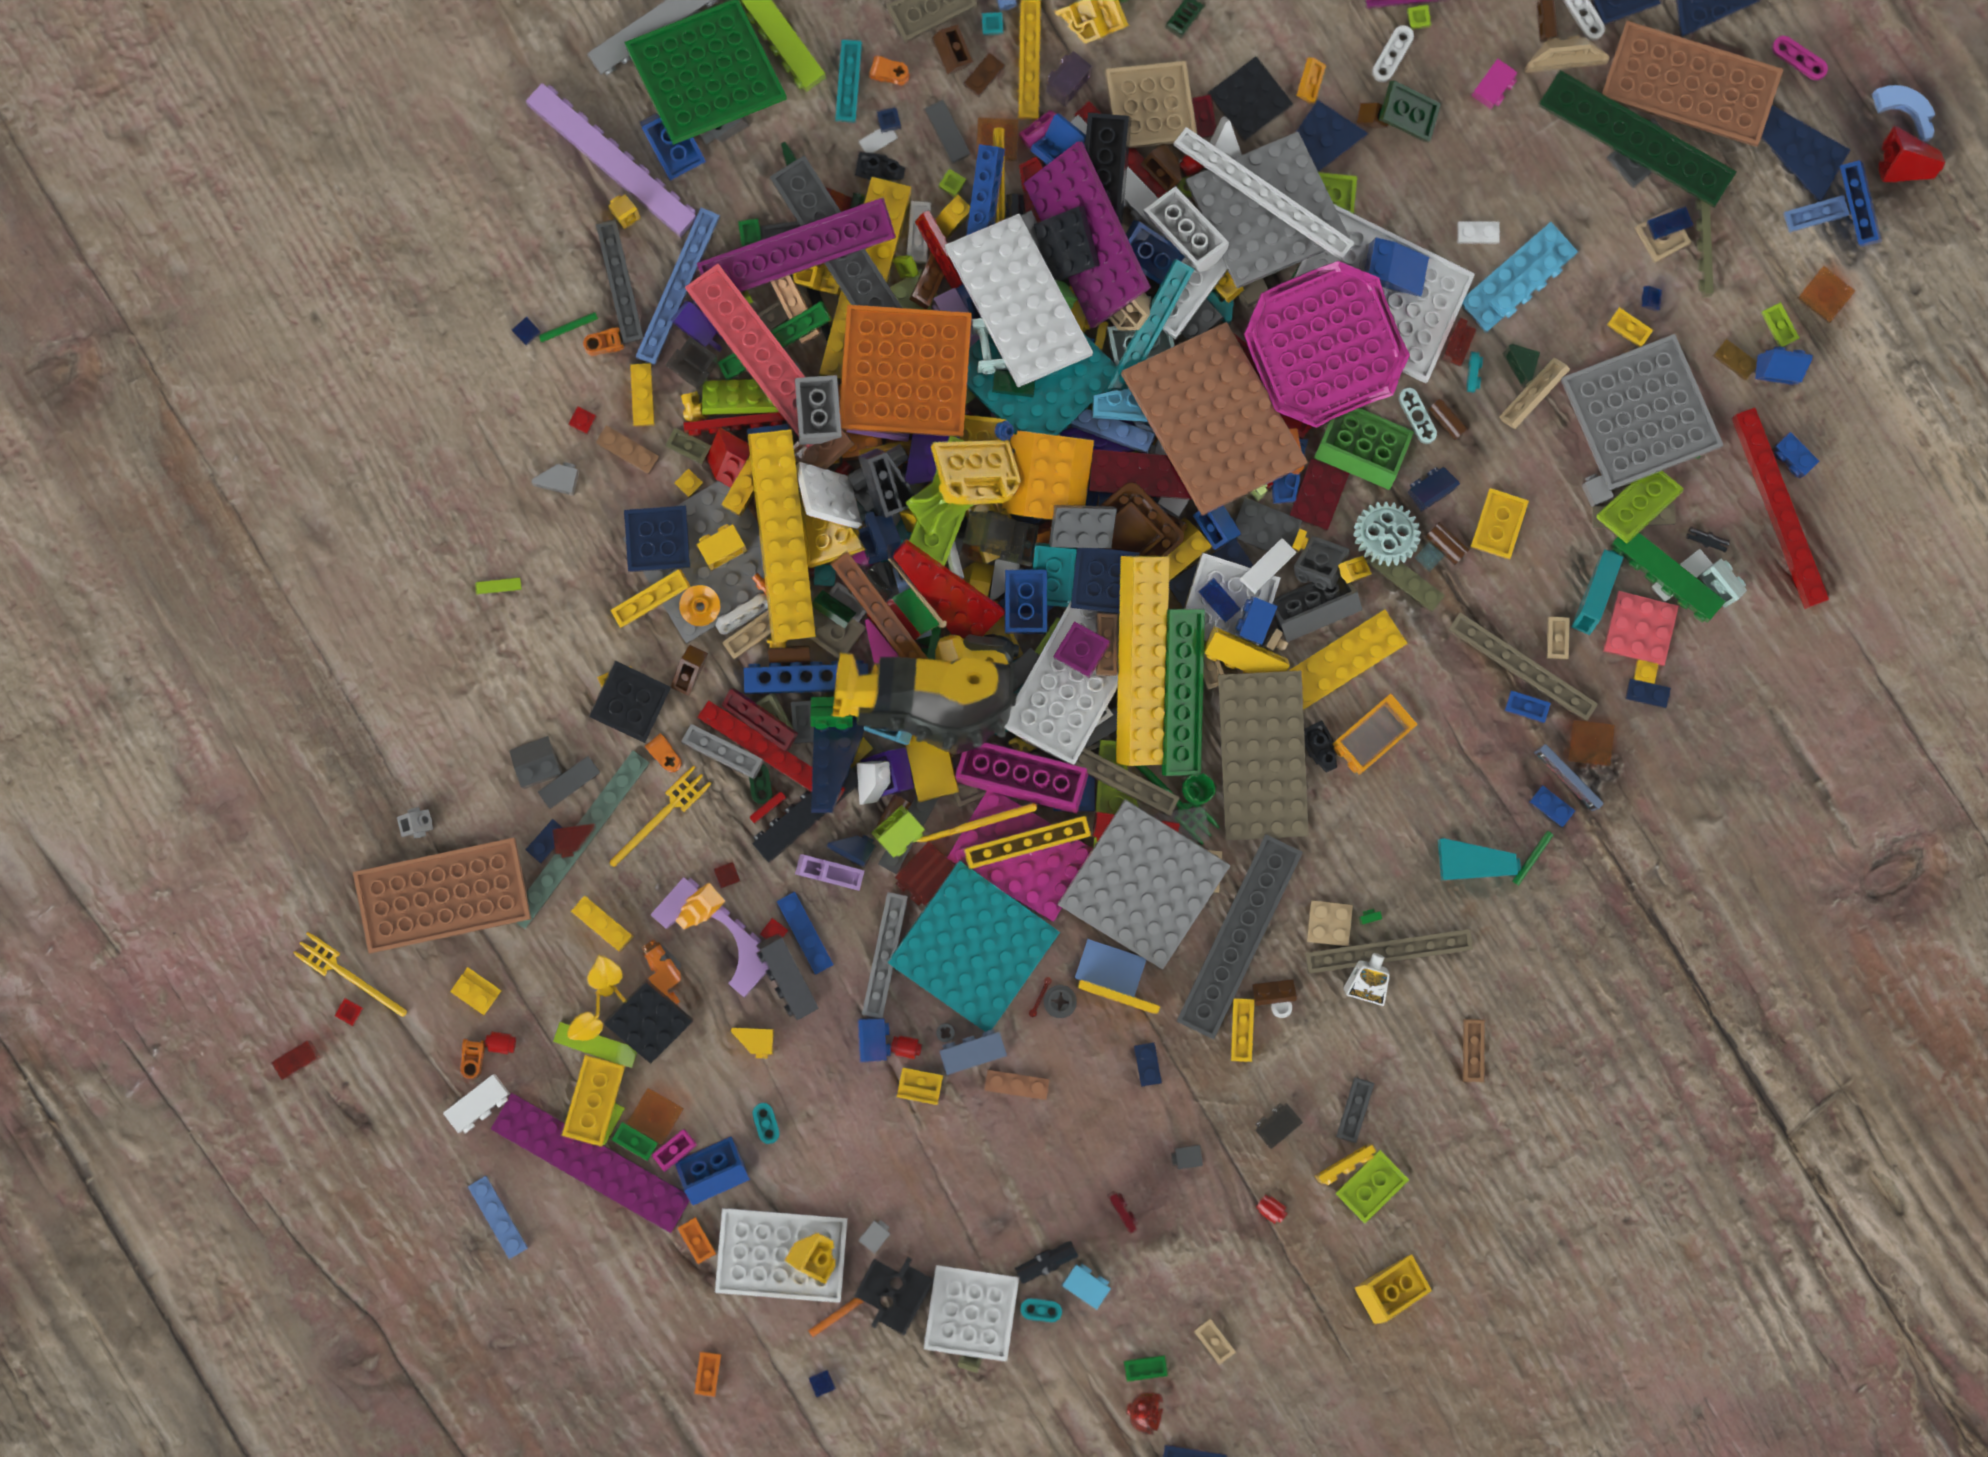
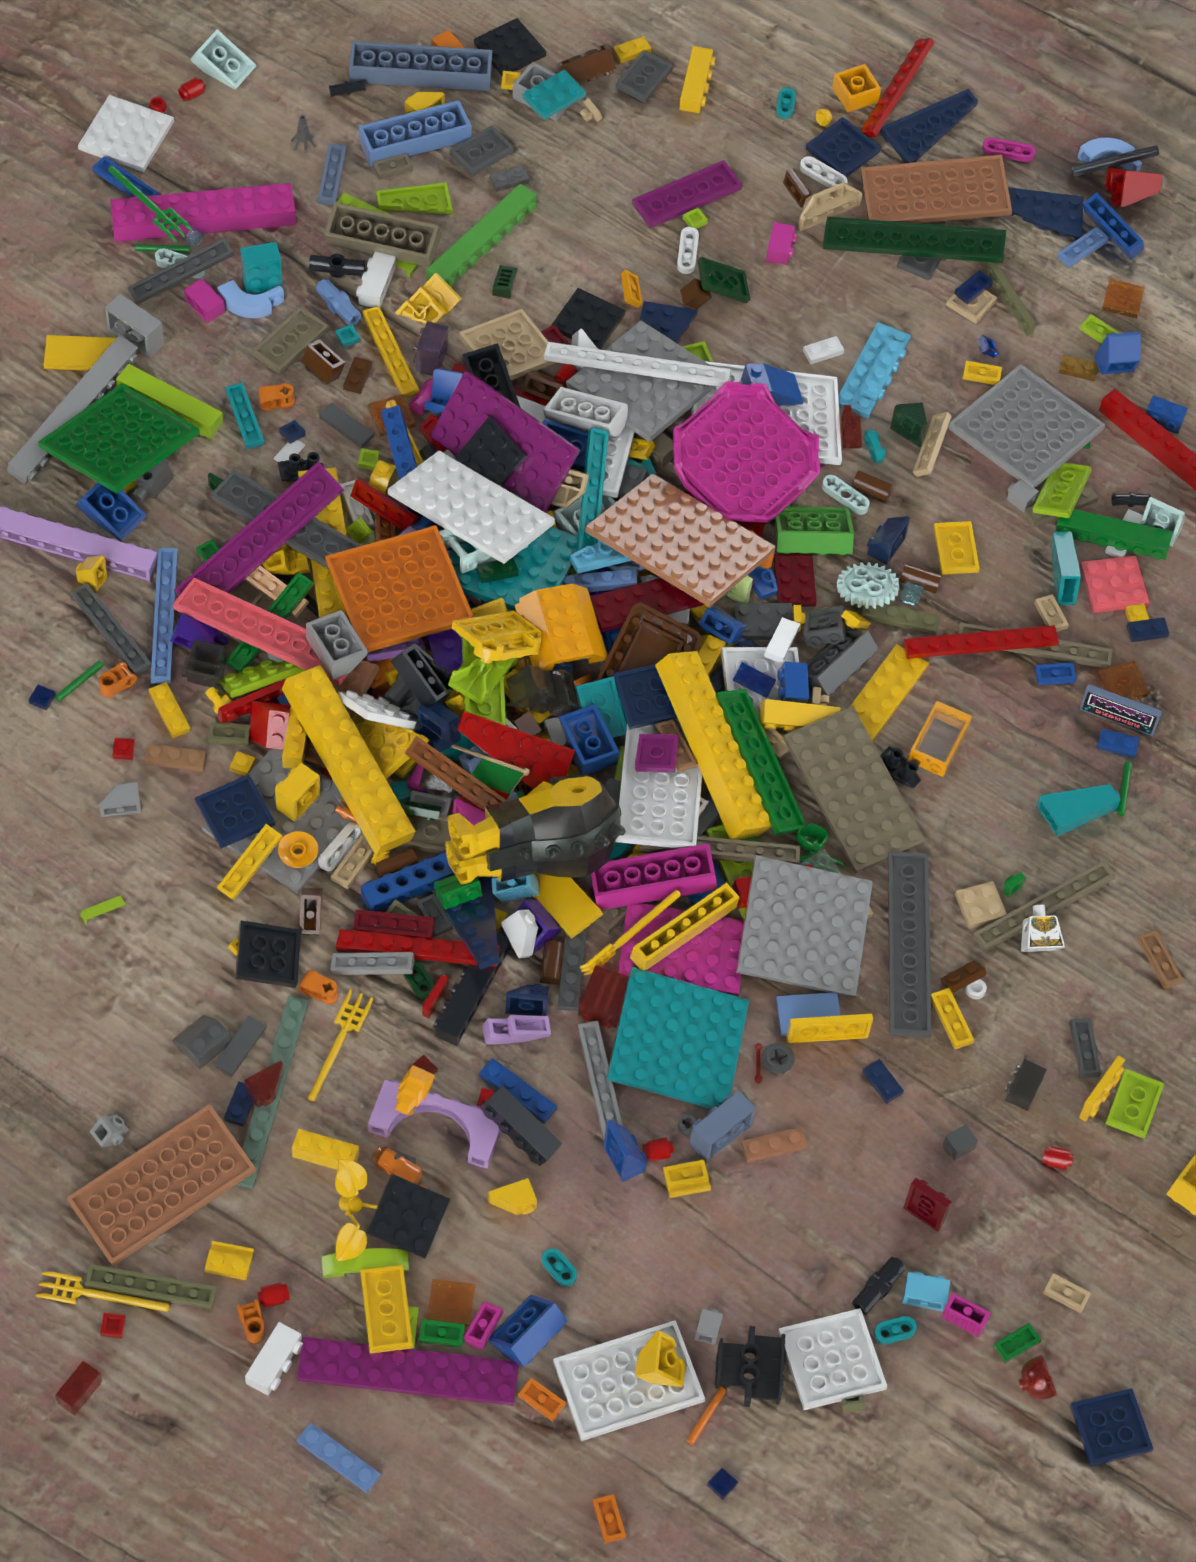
camera: 25 degrees left, 25 degrees down
lime brick [871,805,925,857] -> none
blue plate [995,421,1014,441] -> none
dark grey plate [1049,505,1117,548] -> none
none -> olive plate [85,1264,217,1310]
none -> reddish brown brick [508,709,541,736]
none -> red plate [903,625,1059,659]
none -> dark pink brick [941,1293,991,1338]
none -> black axle [1072,145,1159,176]

